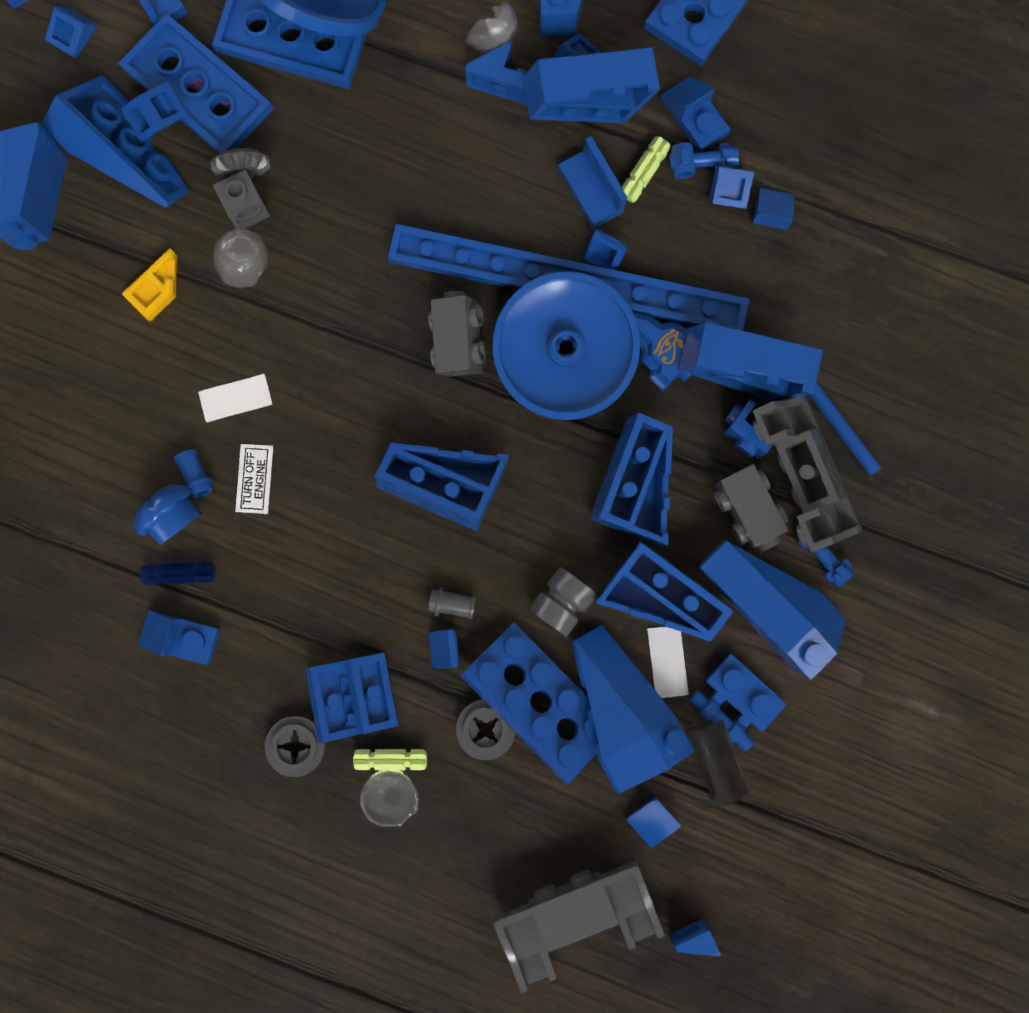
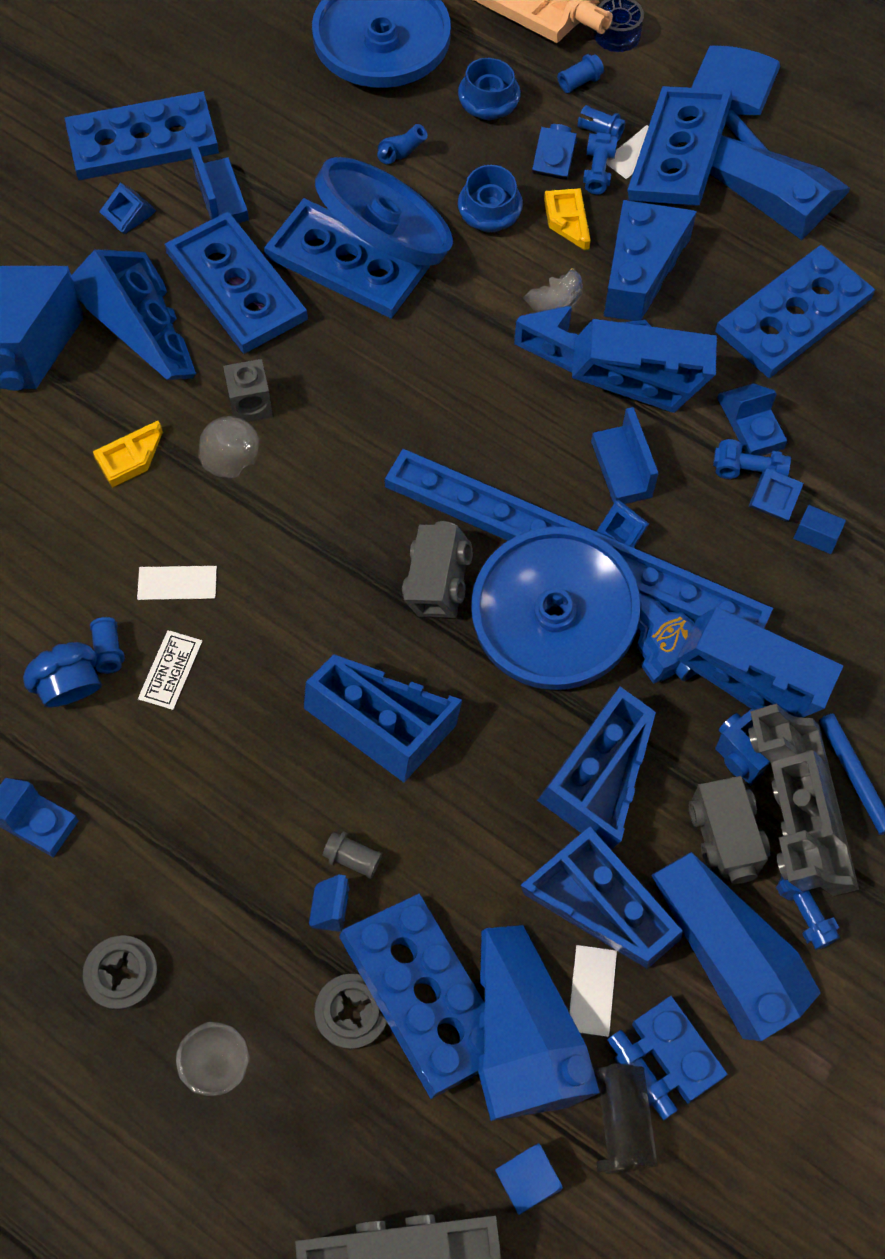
camera: 15 degrees right, 20 degrees down
blue brick [121,82,188,142] -> none
clear blue axle [140,562,215,585] -> none
dark grey gear [210,148,270,178] -> none
blue slope [305,653,398,743] -> none
yellowish green axle [353,749,427,770] -> none
dark grey wheel [528,567,598,637] -> none
yellowish green axle [622,136,670,202] -> none

